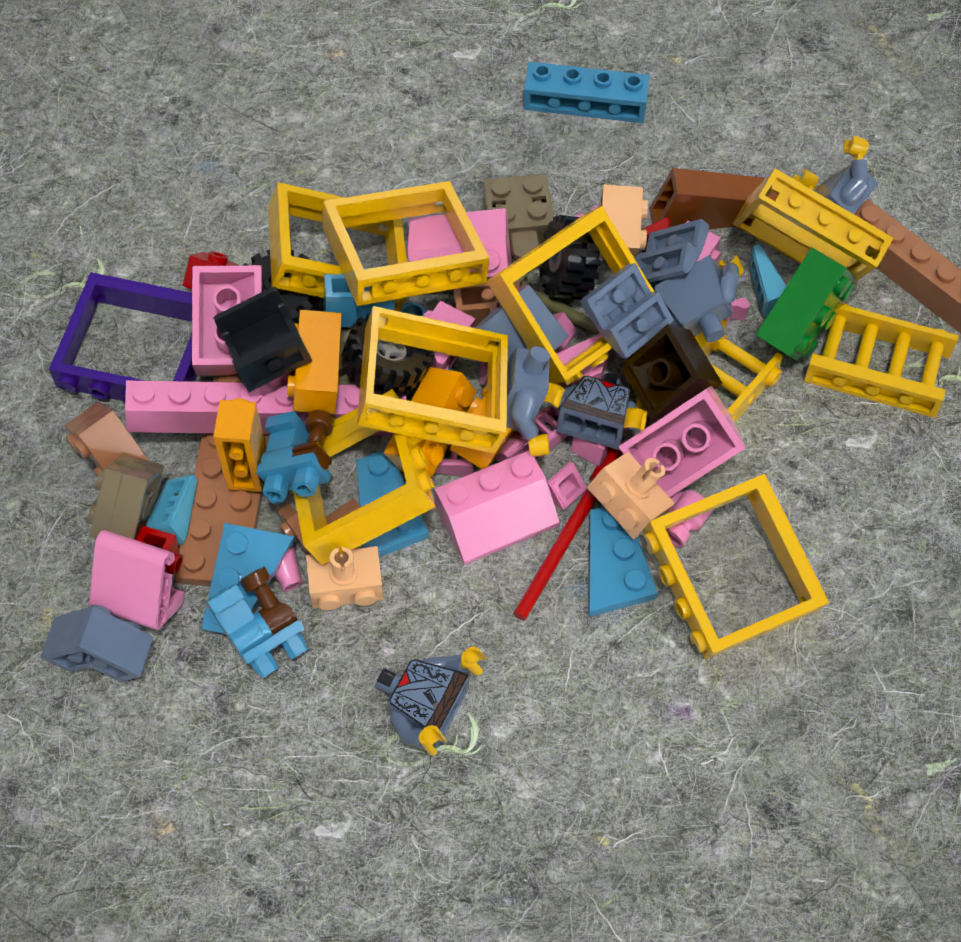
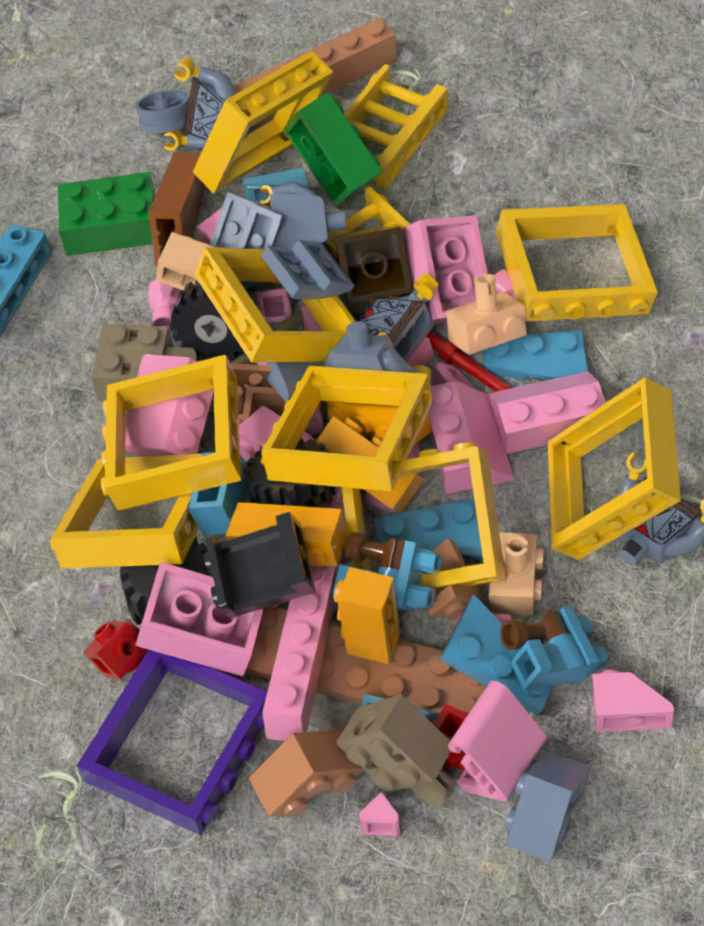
camera: 70 degrees left, 5 degrees down
none -> green brick [58,172,156,256]
none -> sand blue wheel [136,90,189,133]
none -> bright pink slope [359,792,401,837]
none -> bright pink slope [489,371,606,454]
none -> yellow window [548,377,681,560]
none -> bright pink slope [591,670,674,732]

